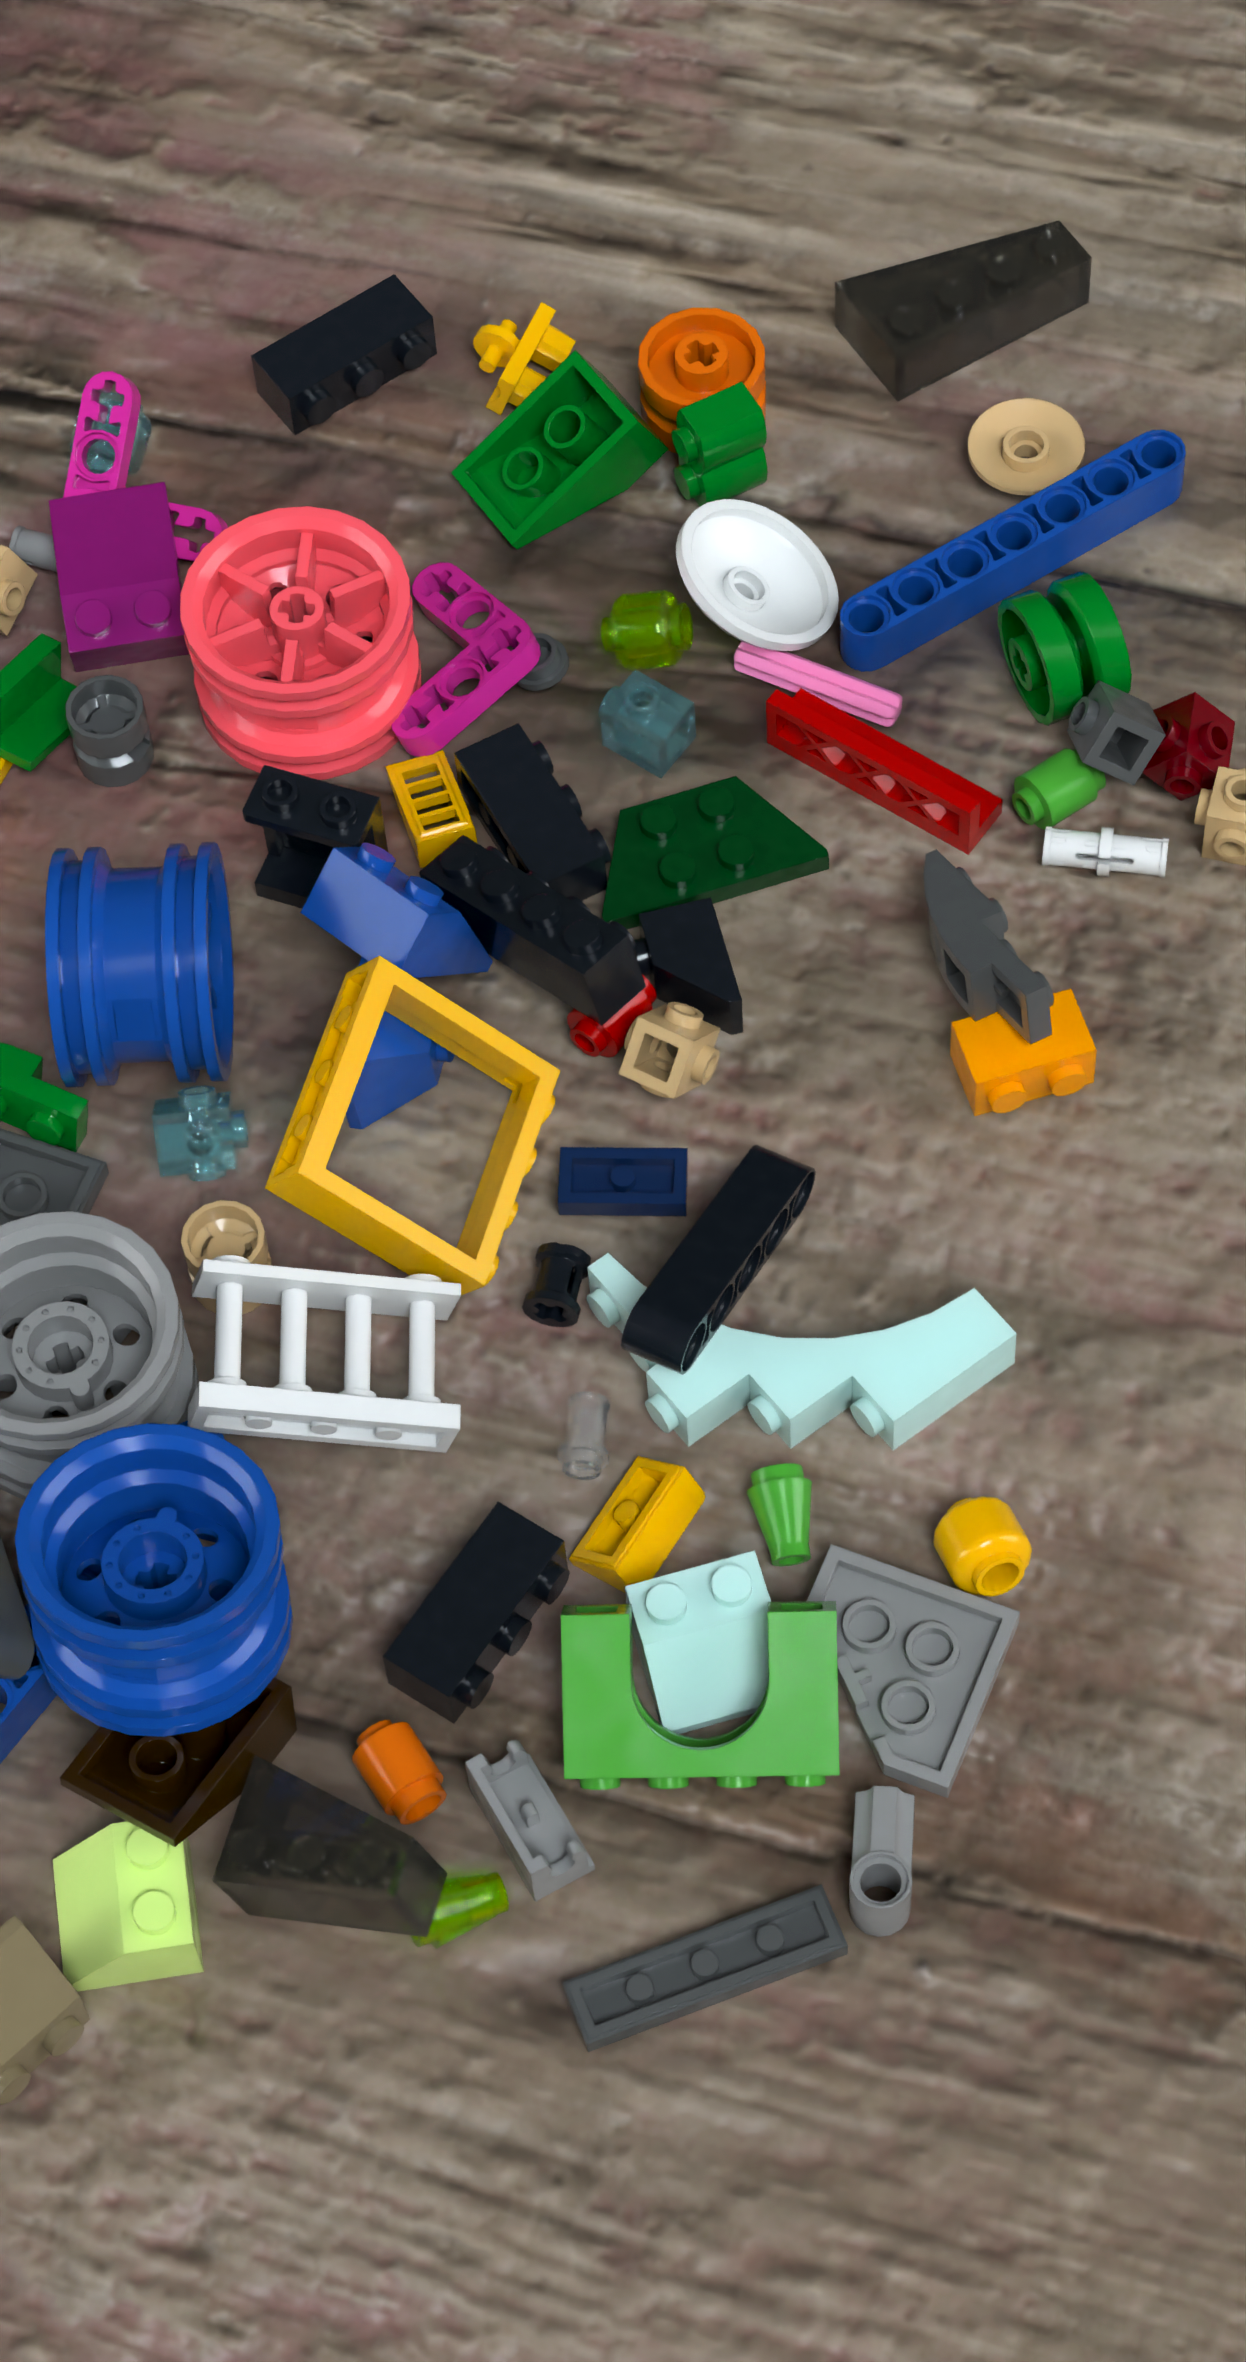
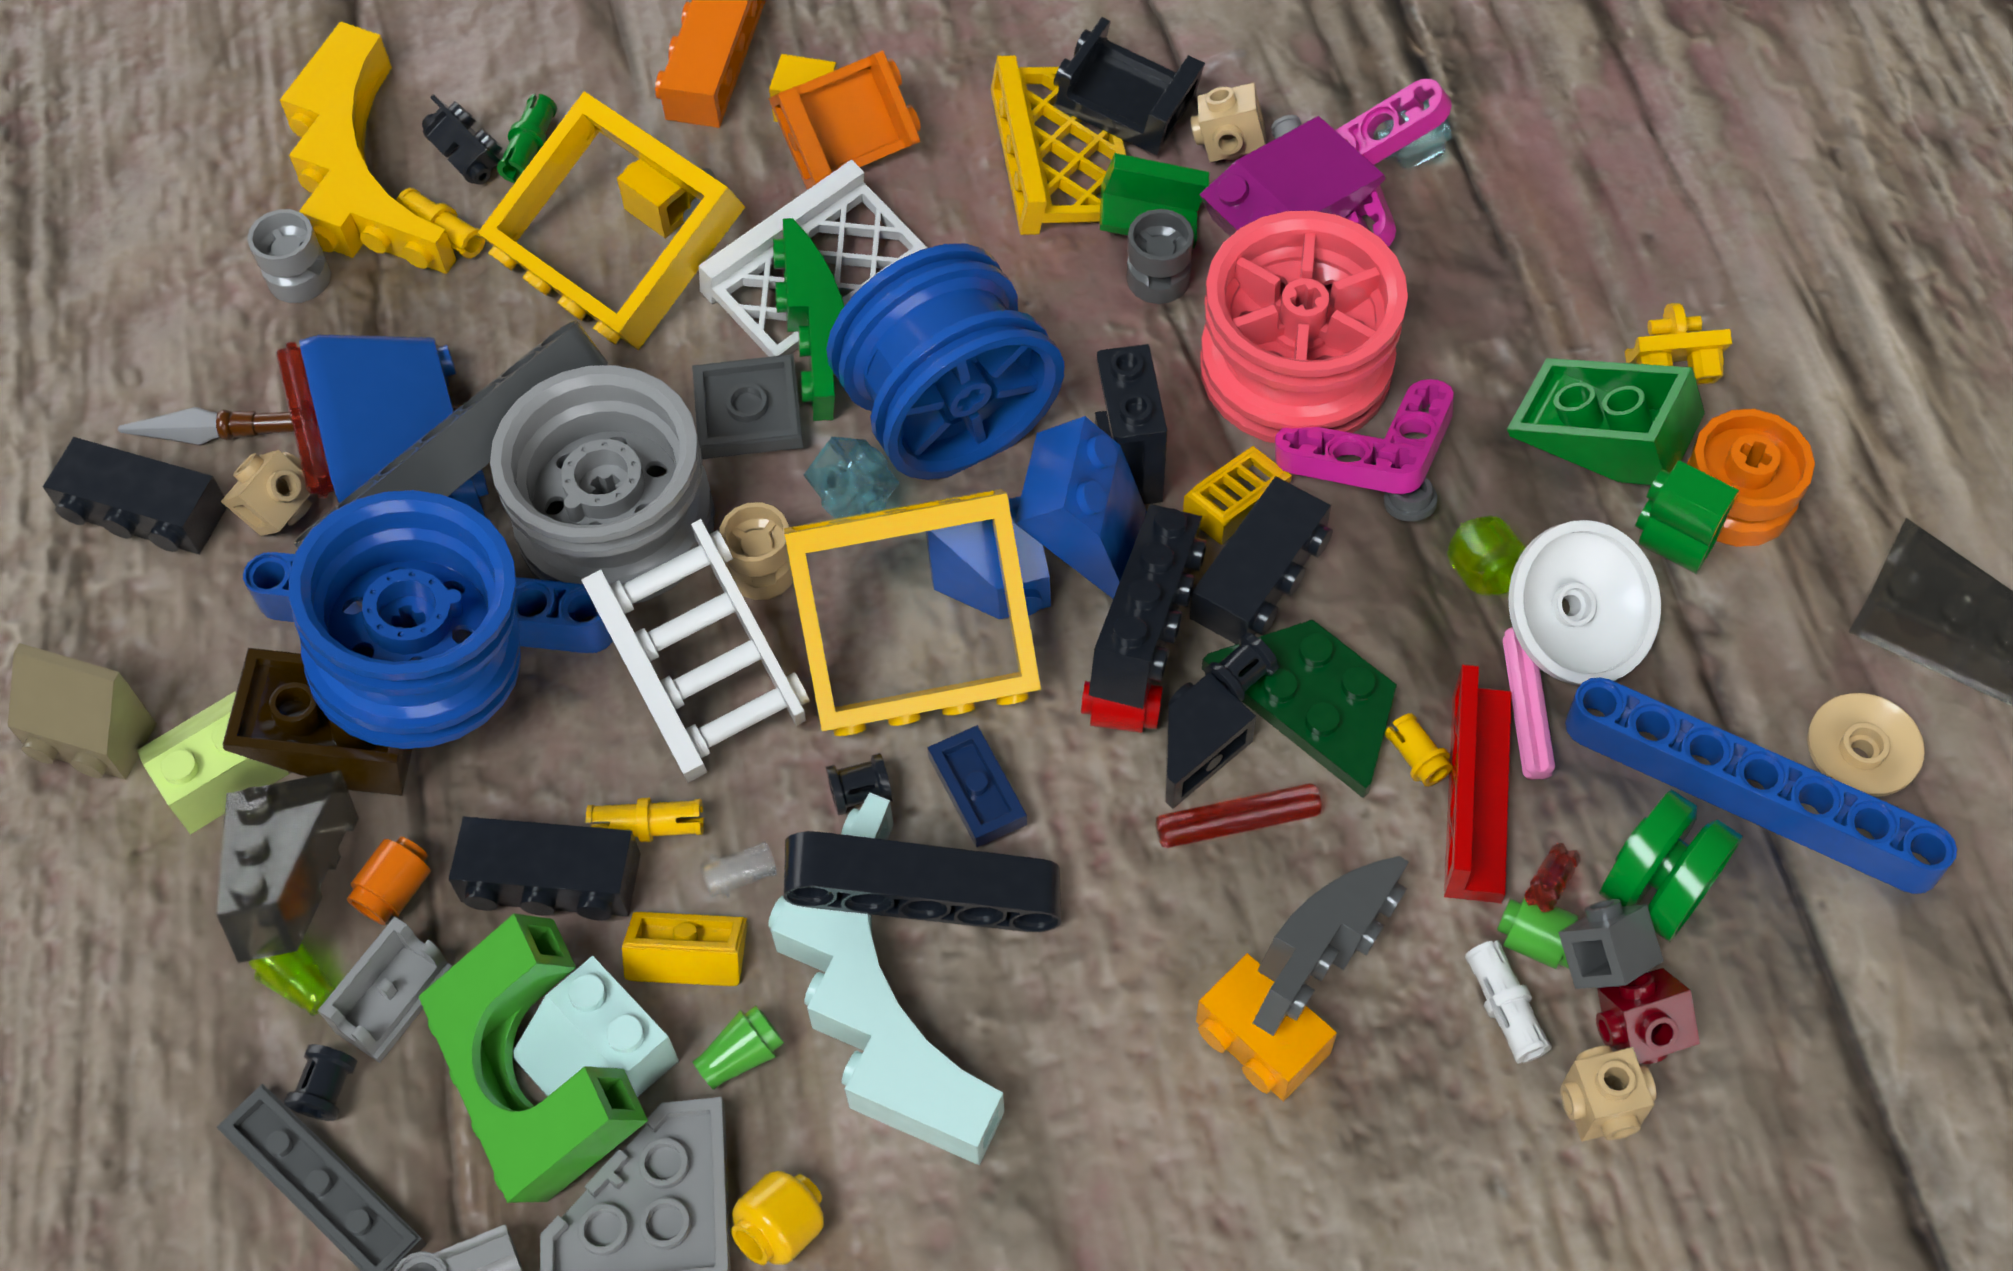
camera: 60 degrees right, 0 degrees up
black brick [251,274,437,435] -> none
clear light blue brick [599,669,696,778] -> none
tan brick [618,1002,721,1099] -> none
none -> black bush [284,1044,357,1121]
none -> yellow pin [586,797,704,842]
none -> clear red axle [1155,783,1322,848]
none -> black bush [1204,632,1279,702]
none -> yellow pin [1384,713,1452,787]
none -> clear red axle [1524,843,1581,913]

